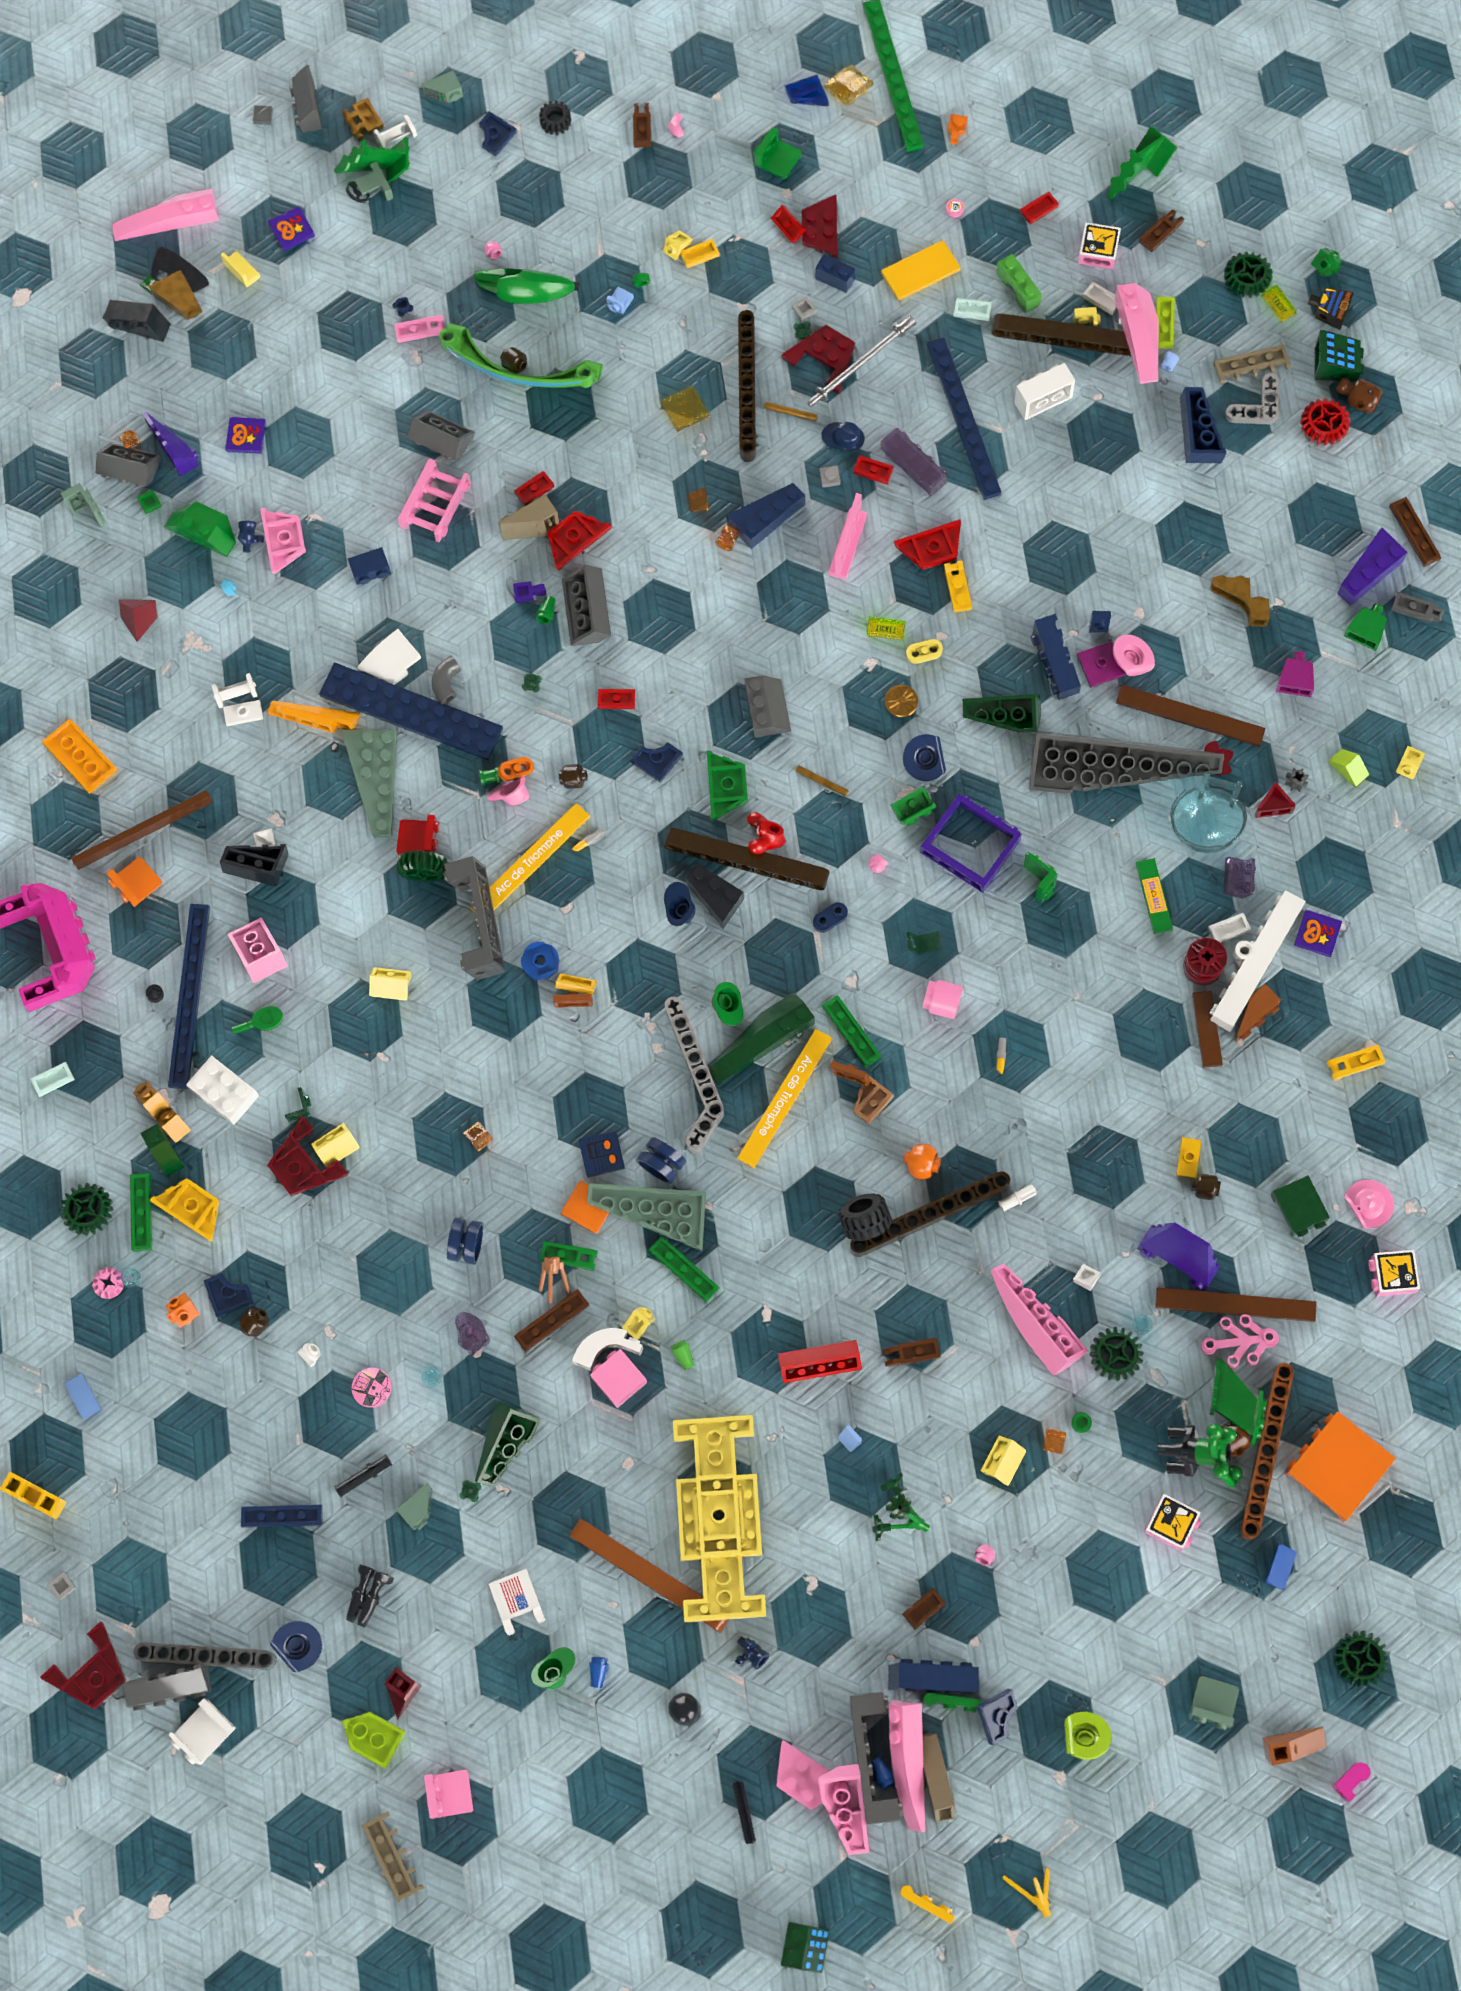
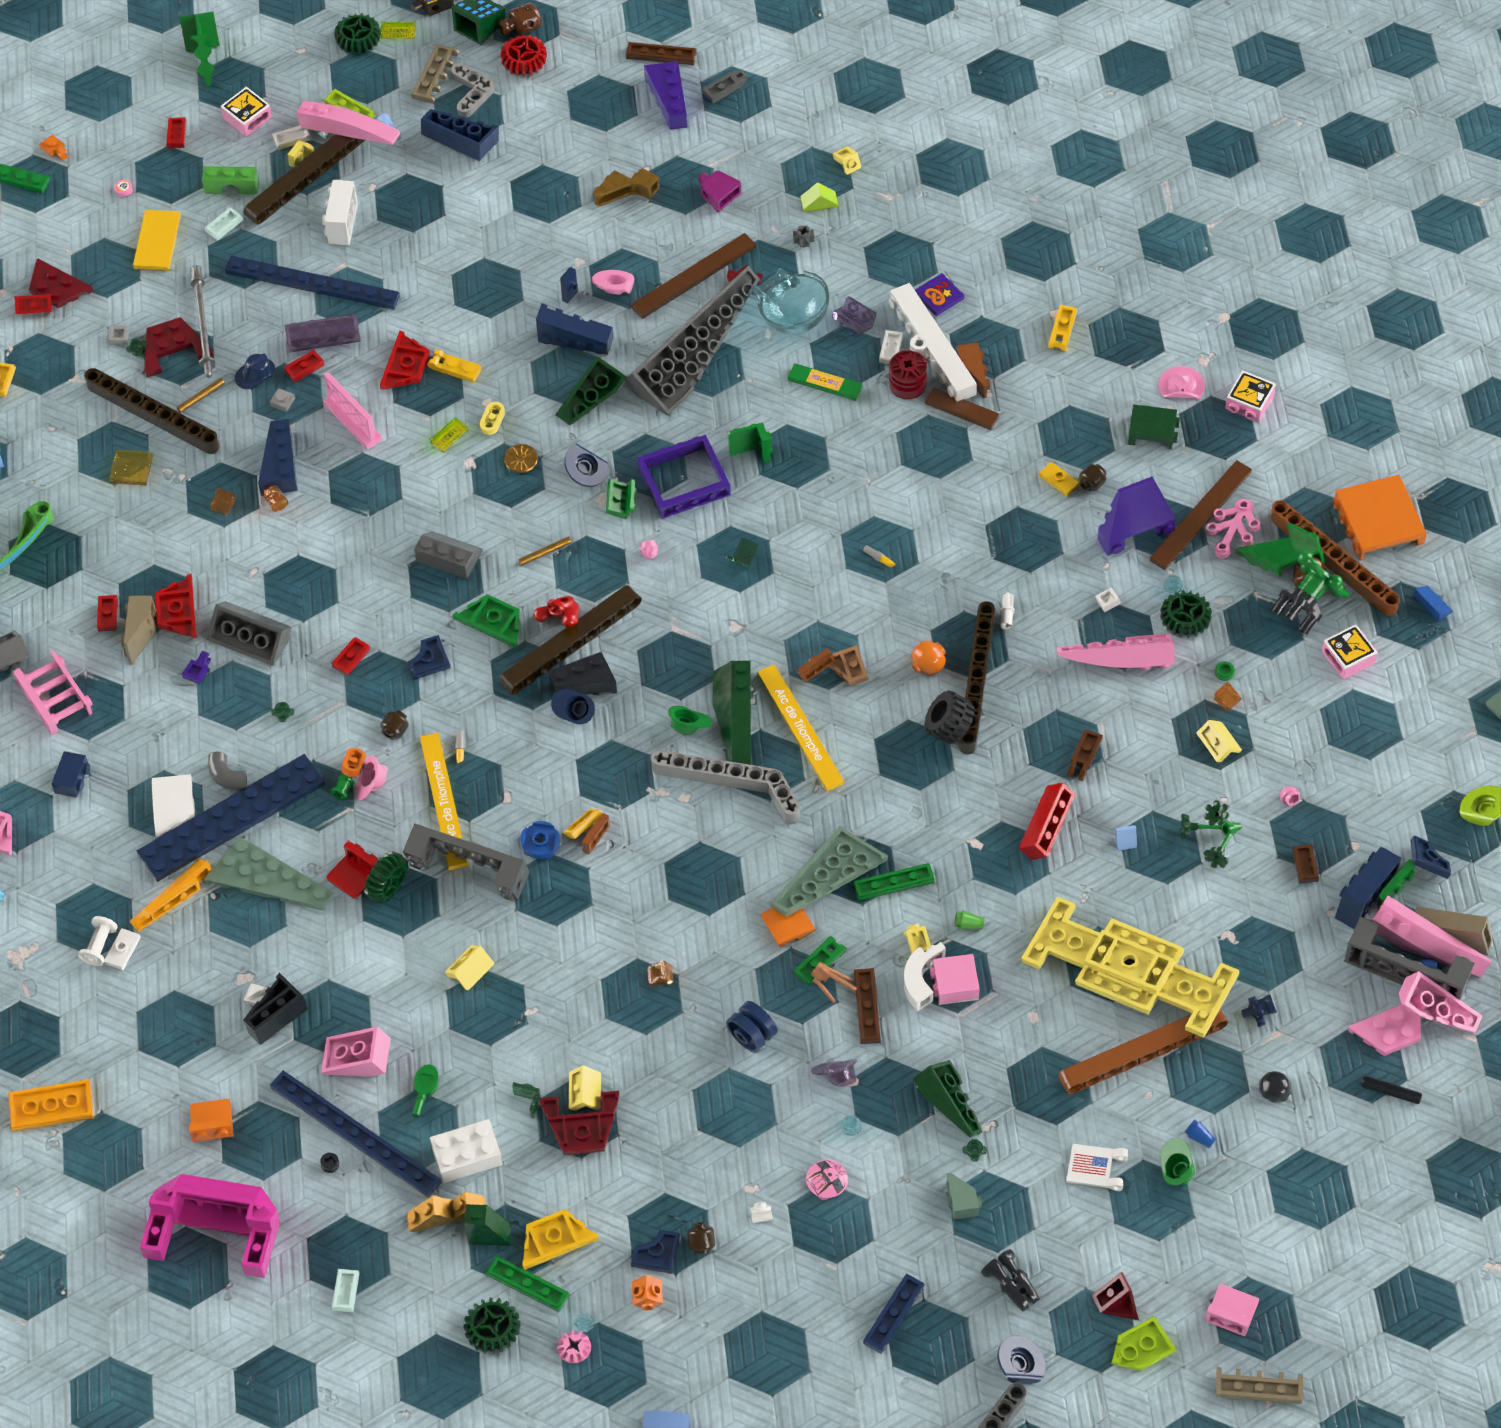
camera: 60 degrees left, 15 degrees down
reddish brown tile [71,790,213,870] -> none
black pin [334,1454,392,1497] -> none
green cone [536,596,556,624] -> none
dark blue tile [578,1131,625,1178] -> none
dark blue wheel [636,1137,686,1184] -> none
dark blue plate [813,902,848,933] -> none
dark blue piece [815,254,855,293] -> none
green tile [822,995,881,1068] -> none
bright pink piece [922,980,963,1020] -> none
magenta plate [1077,641,1126,688] -> none
reddish brown hinge [1139,209,1185,253] -> none
dark red slope [1255,781,1295,818] -> none
green torso [1344,603,1387,651] -> none

